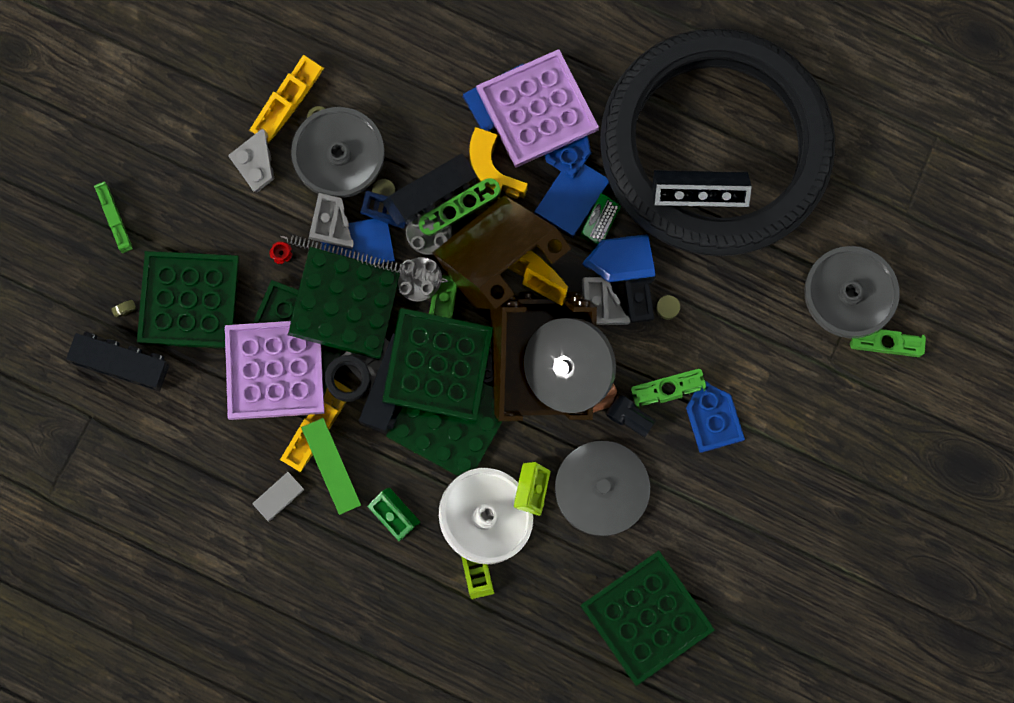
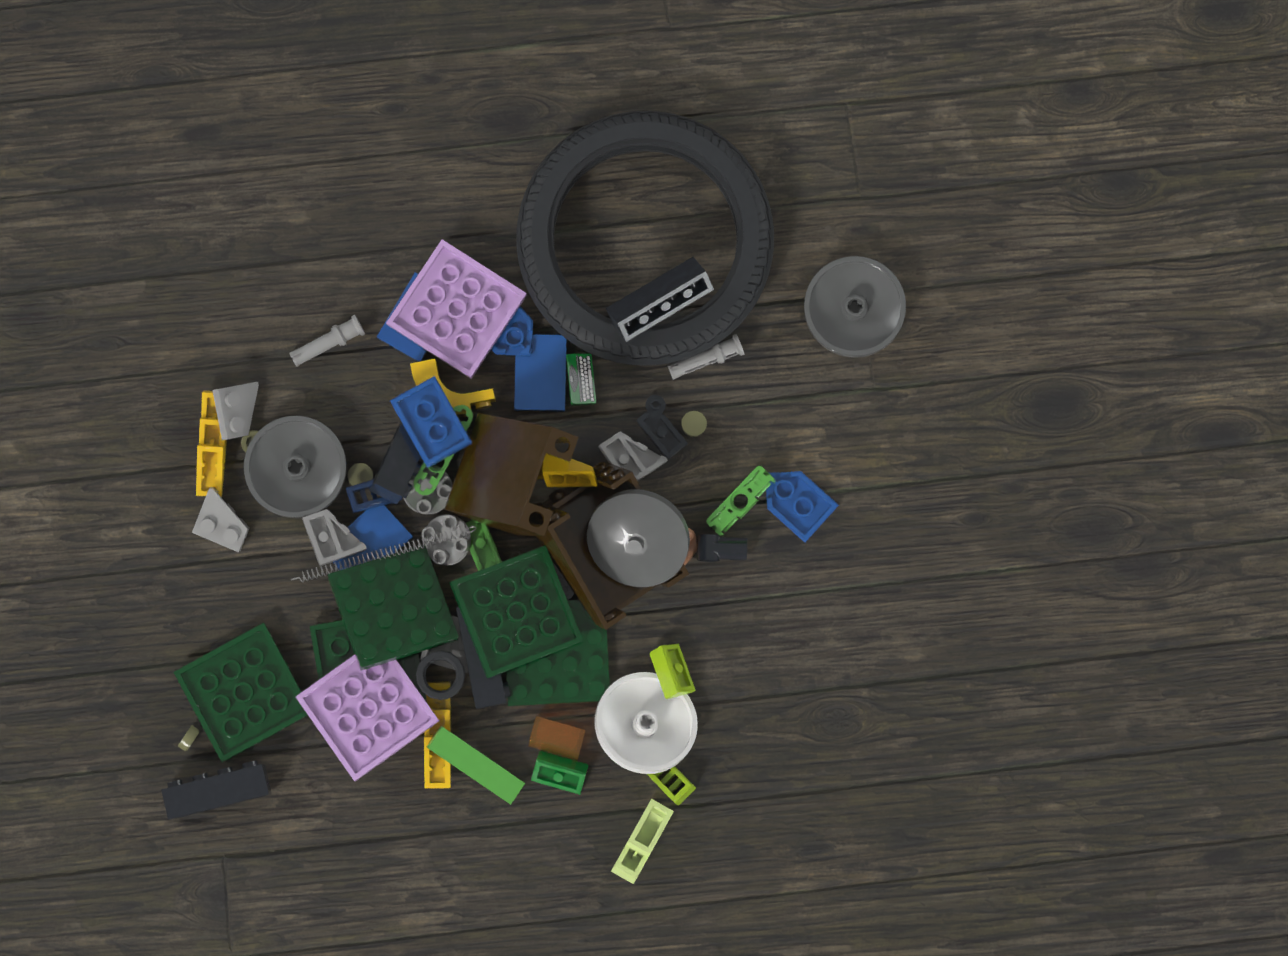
camera: 30 degrees left, 5 degrees up
bright green piece [94,181,133,254] -> none
light grey tile [252,472,304,522] -> none
red plate [269,242,292,264] -> none
dark grey dish [555,441,650,536] -> none
dark green plate [580,550,715,686] -> none
blue tile [582,234,655,282] -> none
bright green piece [850,329,926,357] -> none
none -> light grey wing [212,382,259,440]
none -> light grey pin [289,315,365,367]
none -> blue tile [390,376,472,468]
none -> clear orange brick [529,716,586,760]
none -> yellowish green slope [611,799,674,884]
none -> light grey pin [667,334,745,380]

